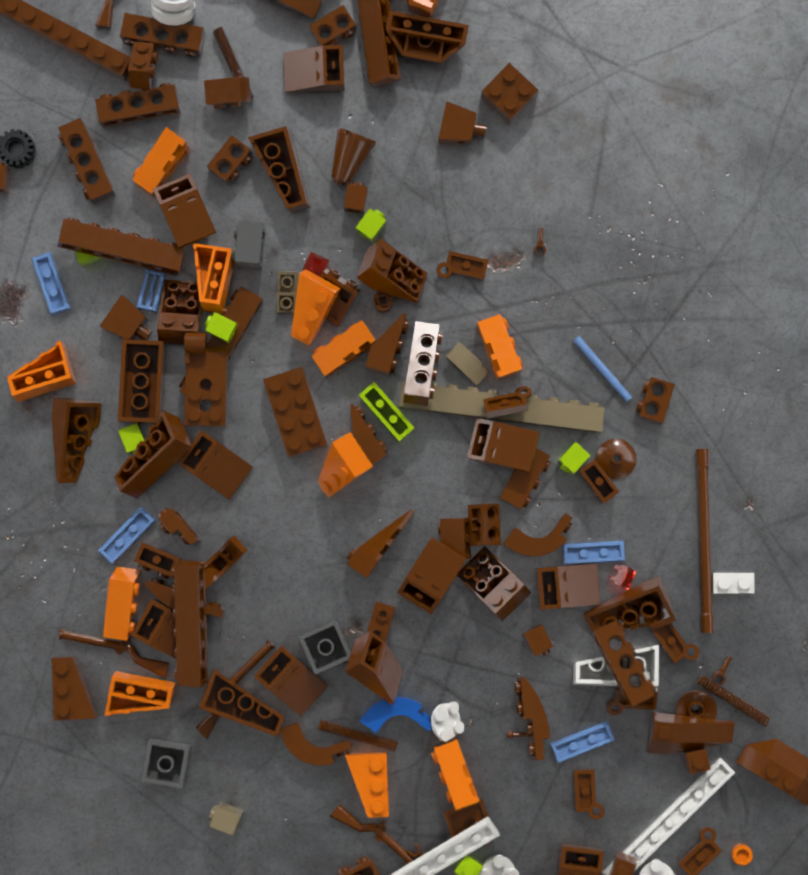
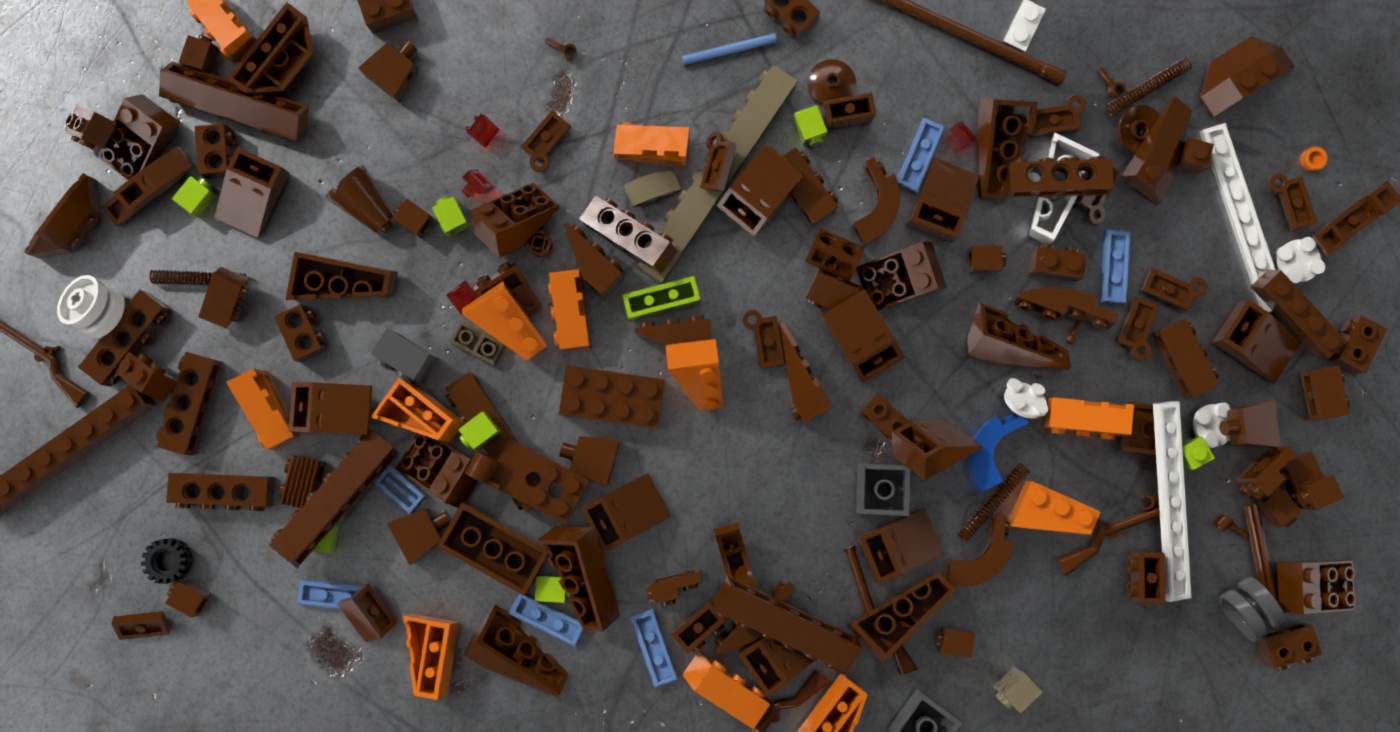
camera: 60 degrees left, 0 degrees up
none -> lime brick [172,176,218,218]
none -> reddish brown brick [278,455,326,508]
none -> reddish brown panel [337,584,397,642]
none -> clear red tile [462,169,494,198]
none -> clear red tile [466,114,500,148]
none -> medium blue tile [509,593,584,647]
none -> reddish brown torso [559,436,620,486]
none -> reddish brown hinge [743,310,785,369]
none -> reddish brown brick [935,626,975,659]
none -> reddish brown wedge [967,303,1071,370]
none -> reddish brown brick [1028,244,1087,282]
none -> reddish brown hinge [1117,296,1160,361]
none -> reddish brown brick [1152,318,1220,399]

